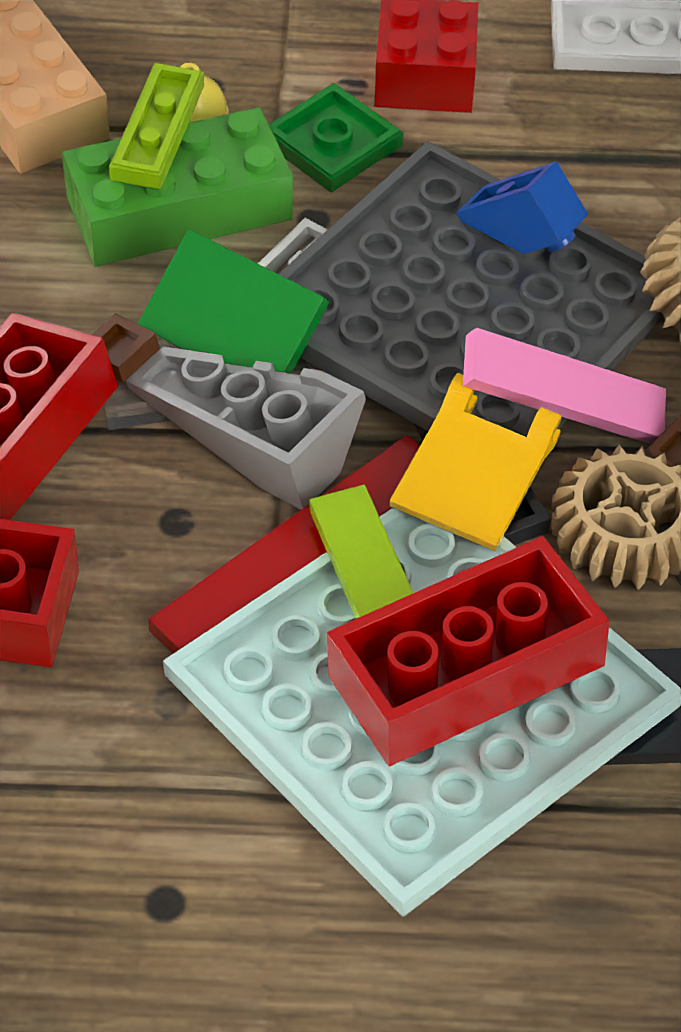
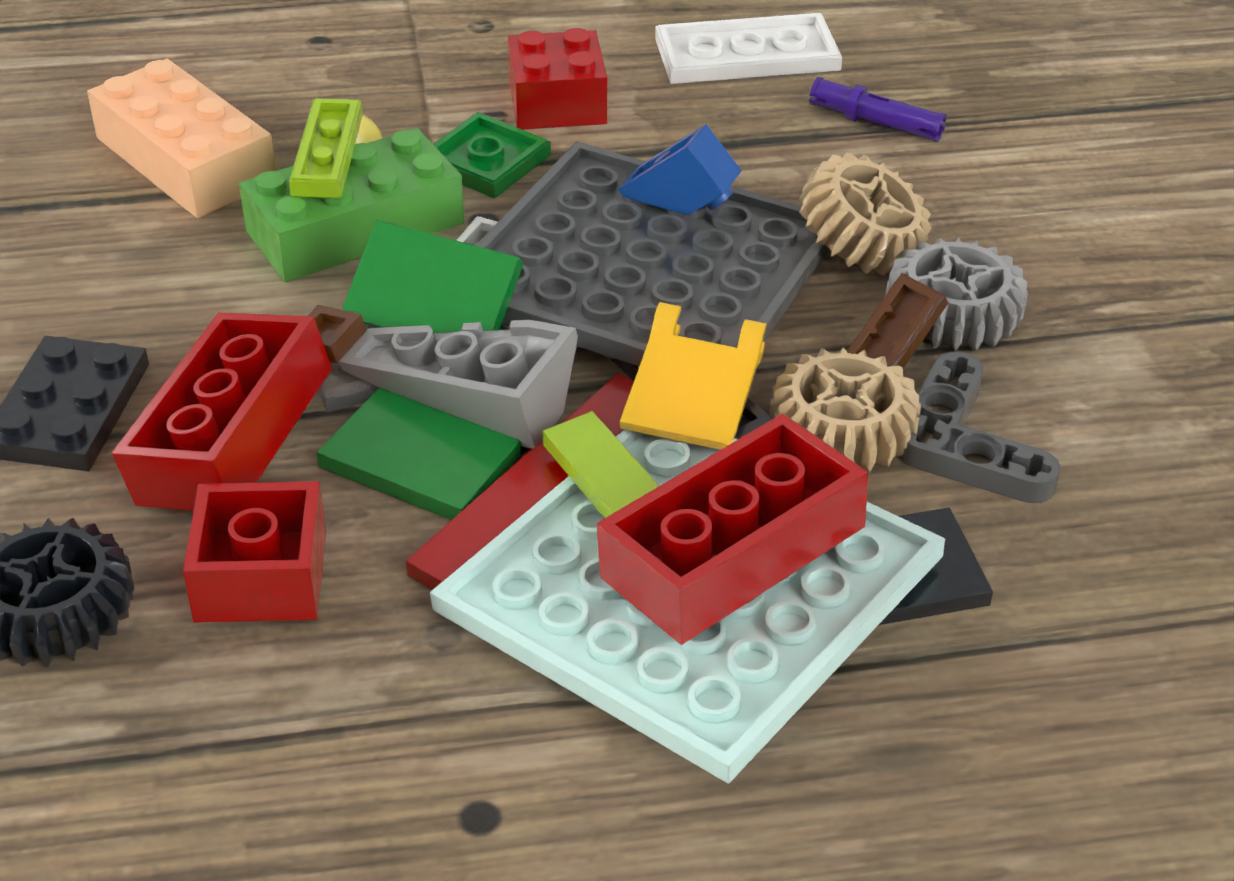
camera: 10 degrees left, 10 degrees down
bright pink tile [463,328,666,444] -> none
none -> green tile [316,387,521,520]

